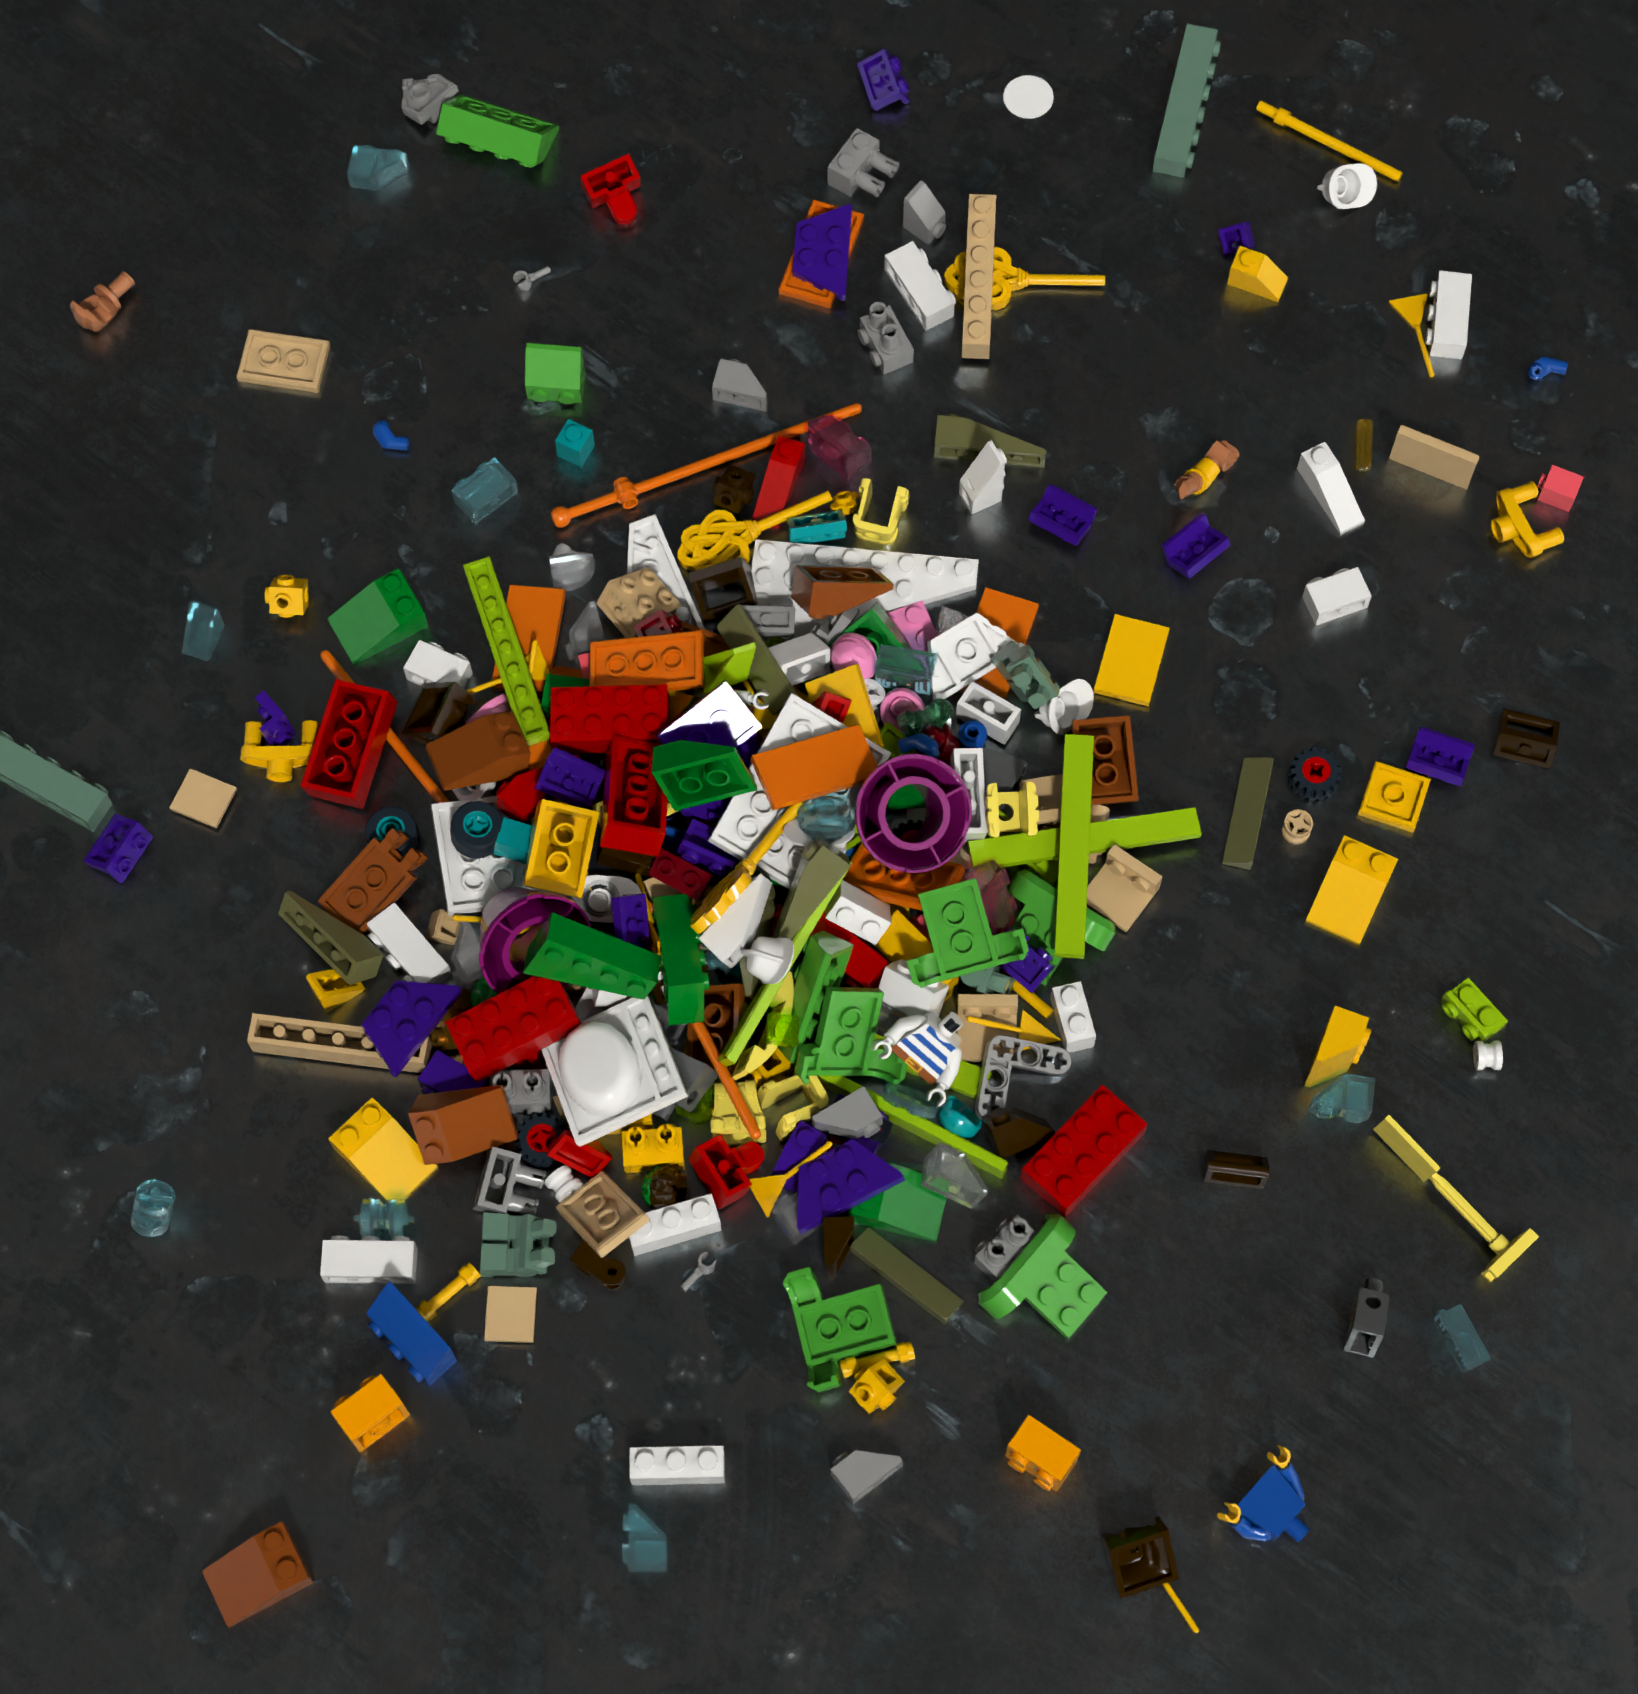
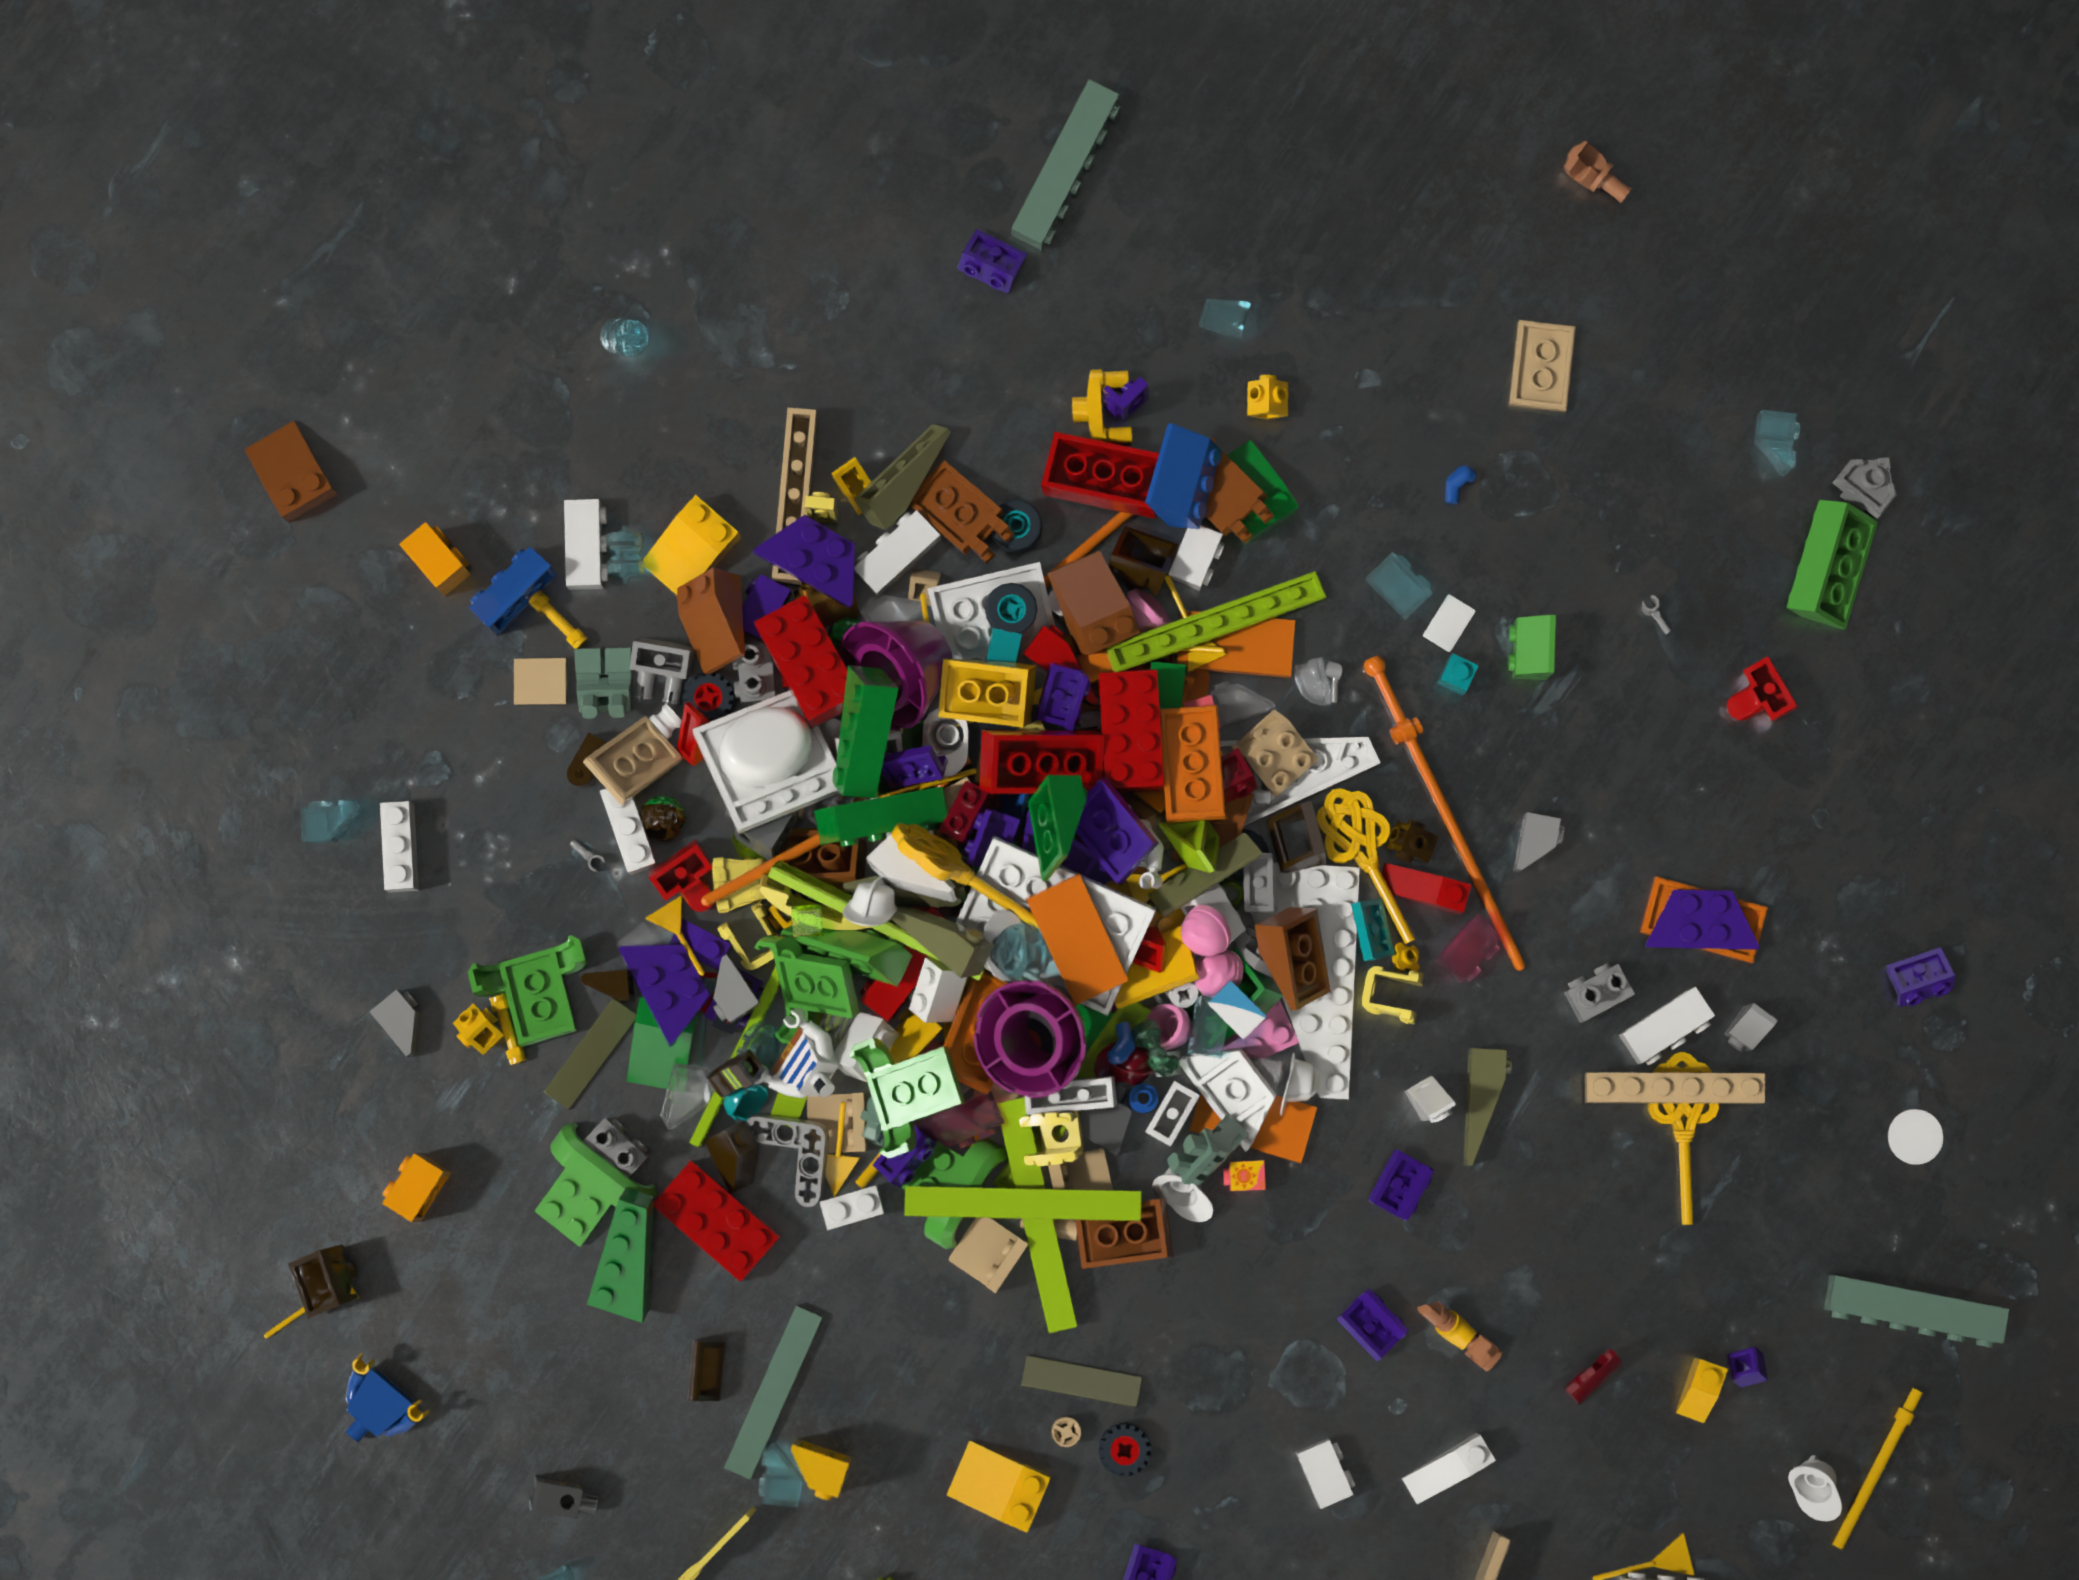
camera: 85 degrees right, 15 degrees up
tan piece [169,768,237,829] -> none
yellow brick [621,1124,685,1174] -> none
light grey brick [828,128,899,197] -> none
yellow tile [1093,614,1170,707] -> none
clear yellow axle [1356,419,1373,472] -> none
yellow tile [1358,761,1431,833] -> none
none -> green wedge [587,1188,654,1323]
none -> dark brown leg [706,1049,765,1098]
none -> sand green tile [724,1305,823,1480]
none -> light yellow plate [804,492,839,524]
none -> blue slope [1145,424,1222,529]
none -> bright pink hat [1181,905,1231,957]
none -> dark orange tile [1205,451,1274,544]
none -> sticker [1208,981,1266,1039]
none -> brick [1223,1160,1266,1191]
none -> white piece [1280,1053,1320,1116]
none -> white sticker [1423,594,1475,652]
none -> dark red slope [1563,1348,1622,1406]

